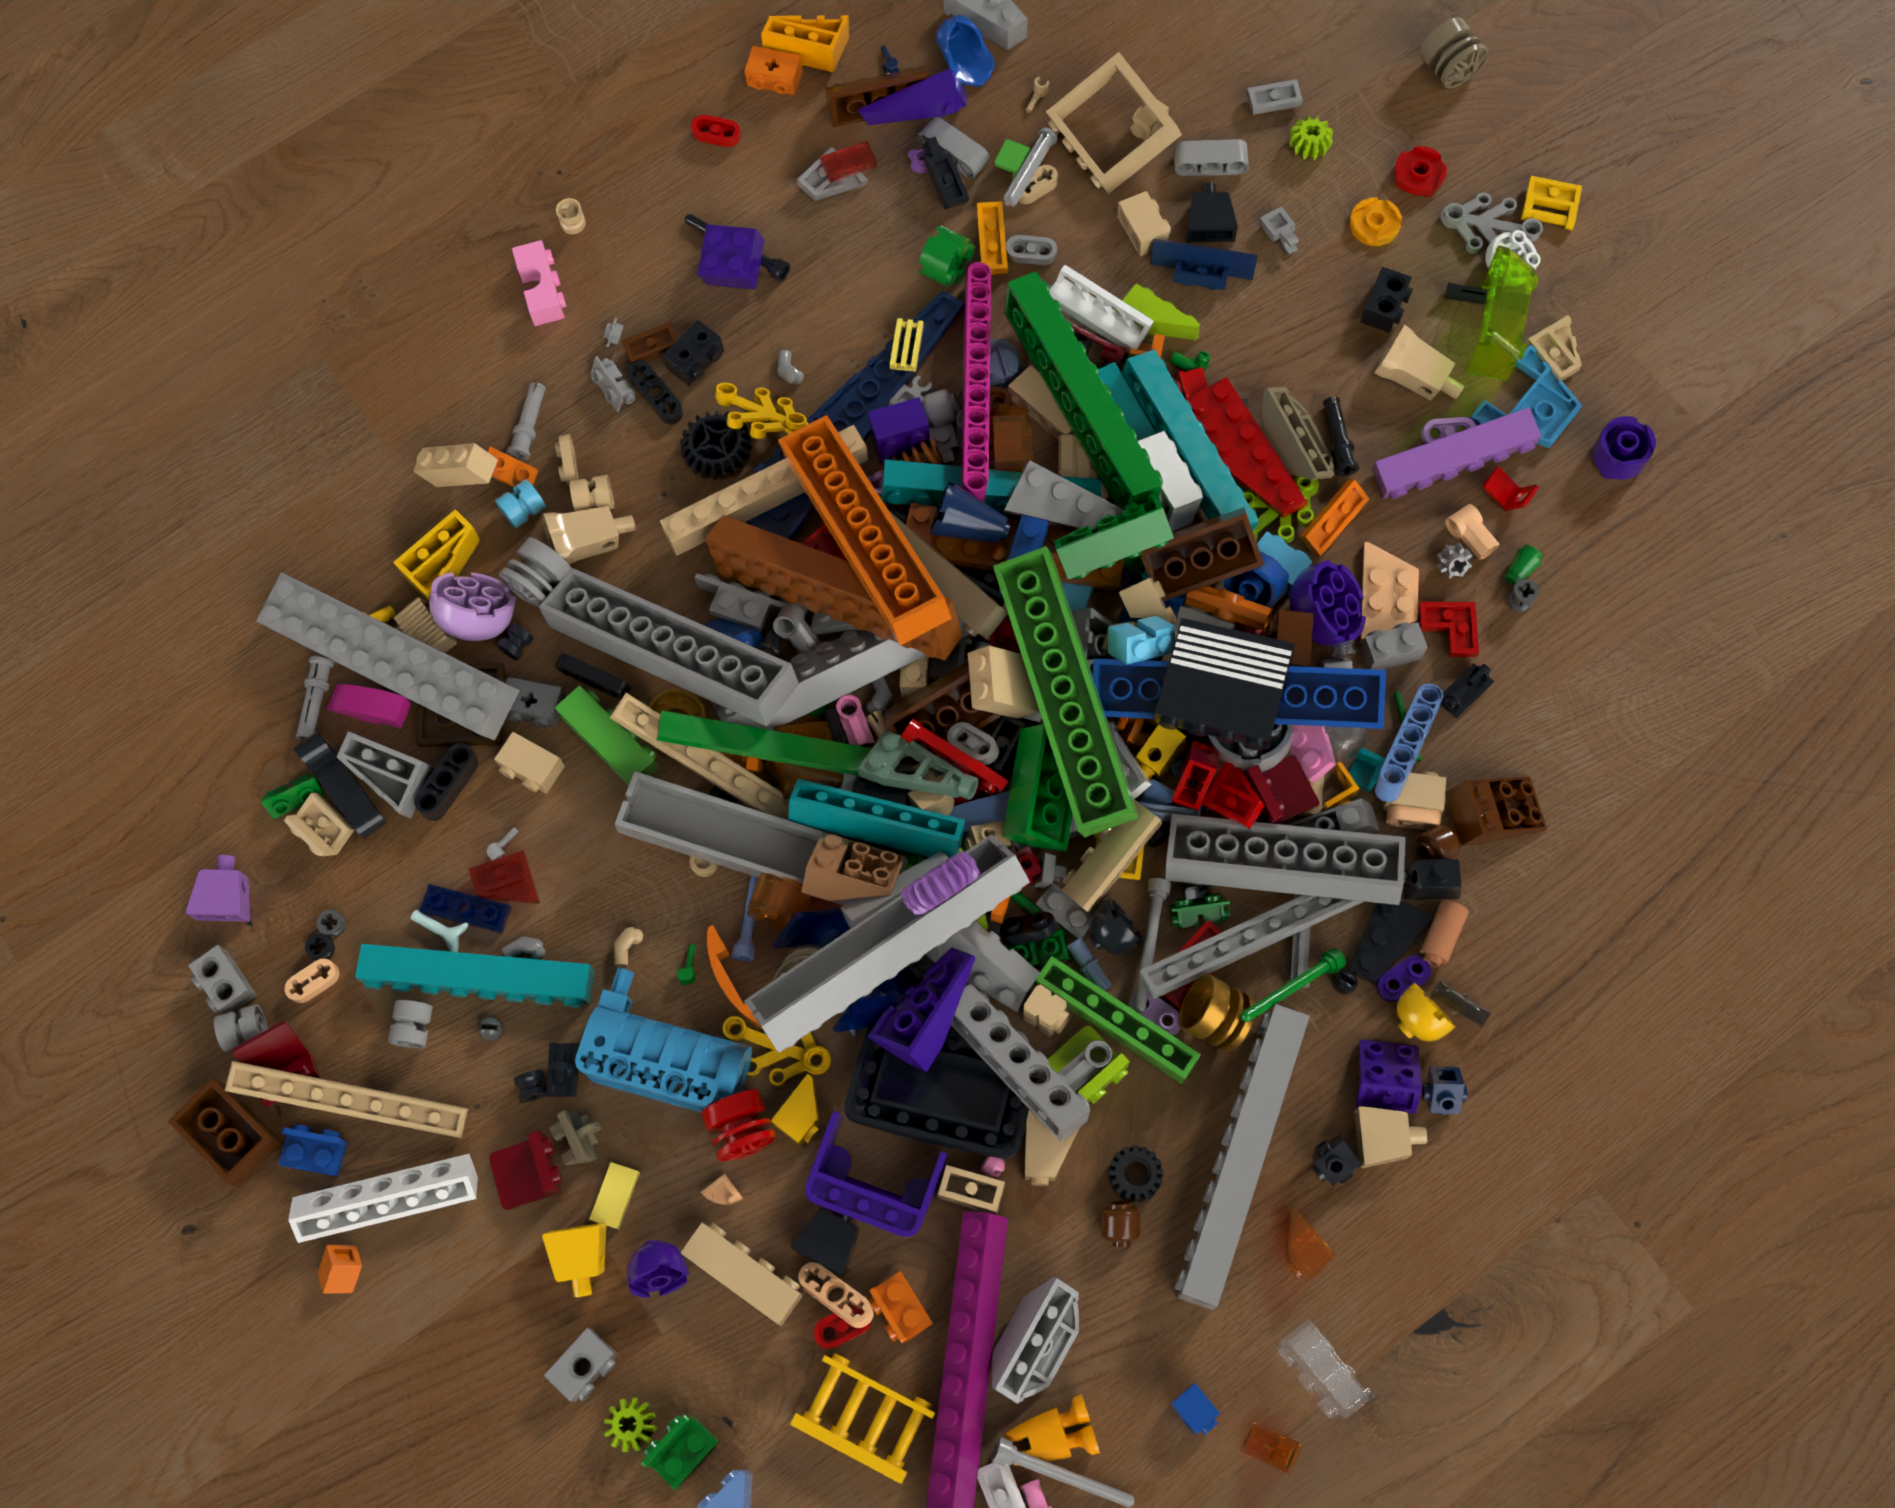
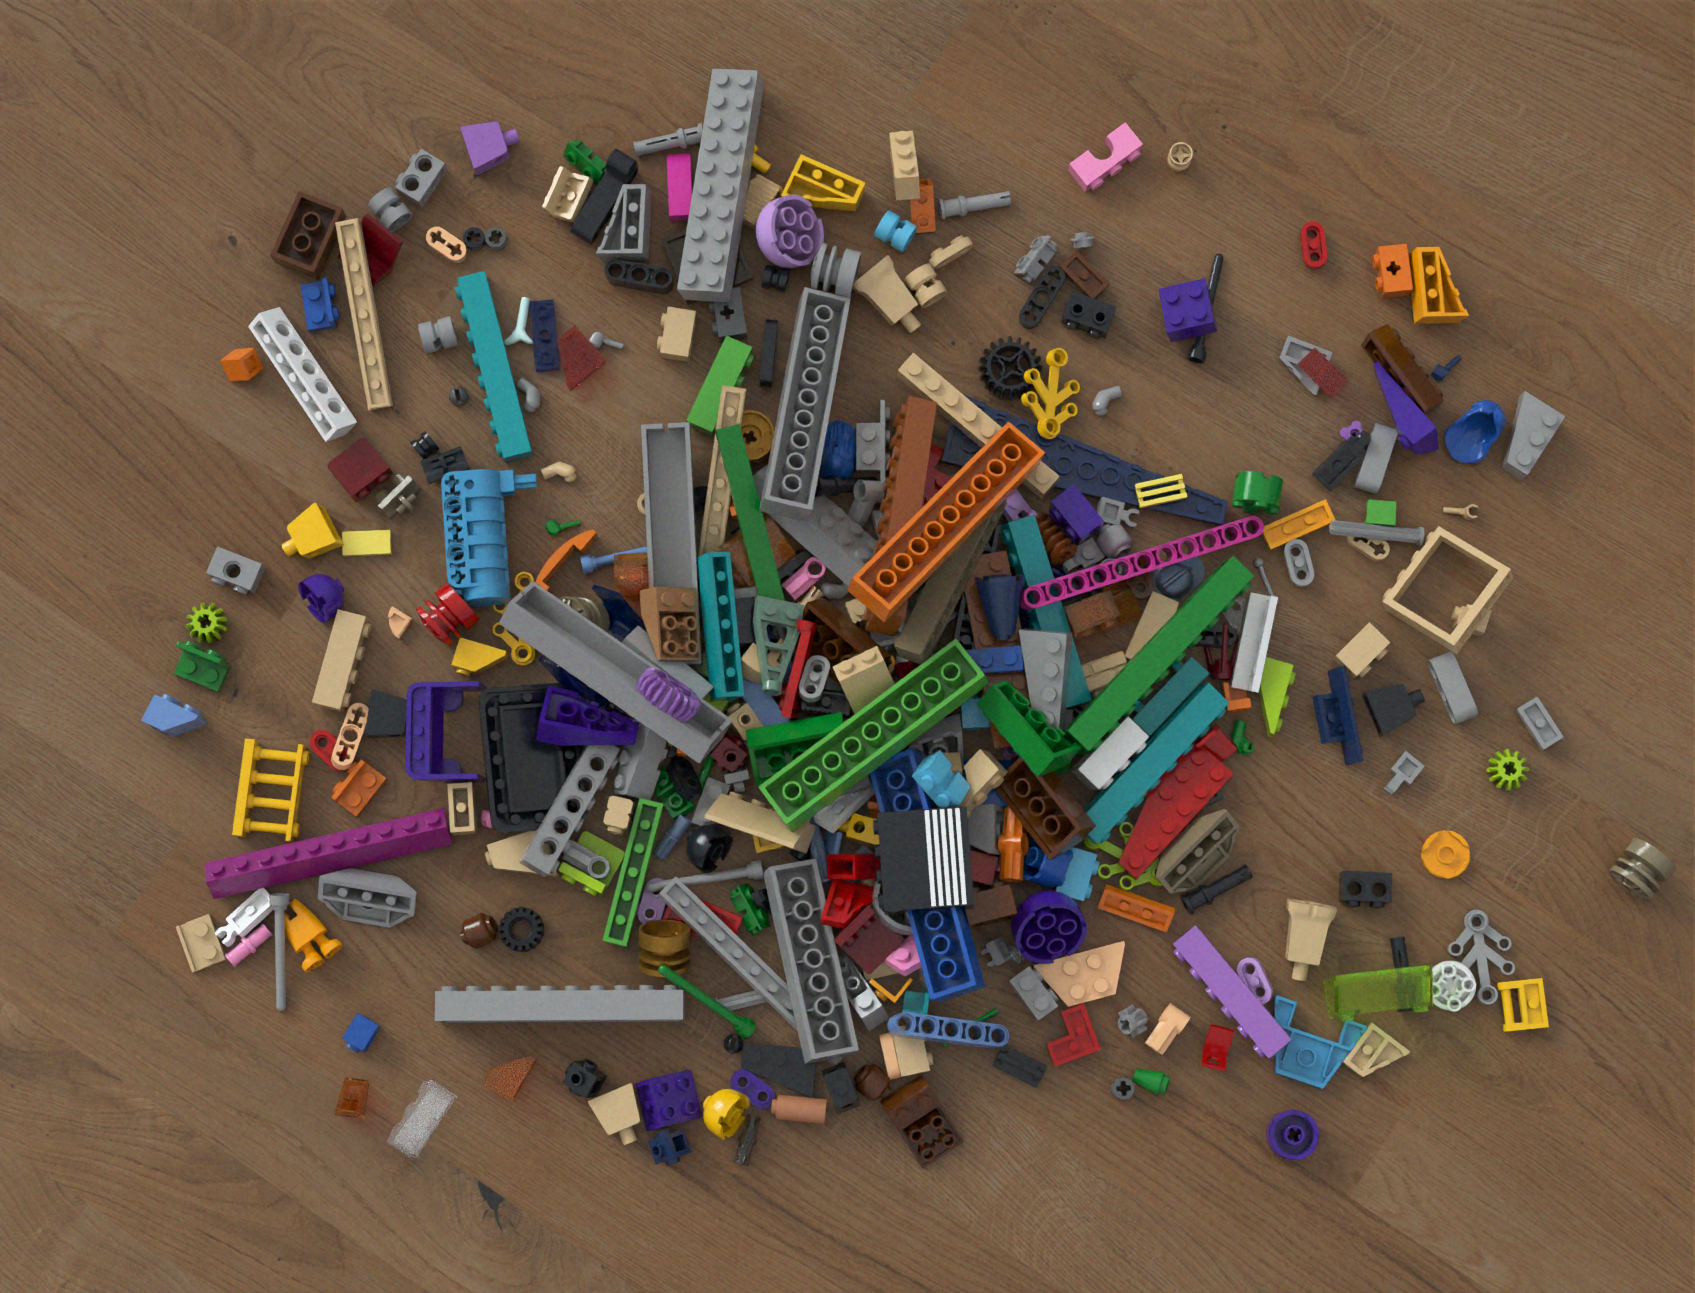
camera: 65 degrees right, 10 degrees up
red plate [1394,146,1447,197] -> none

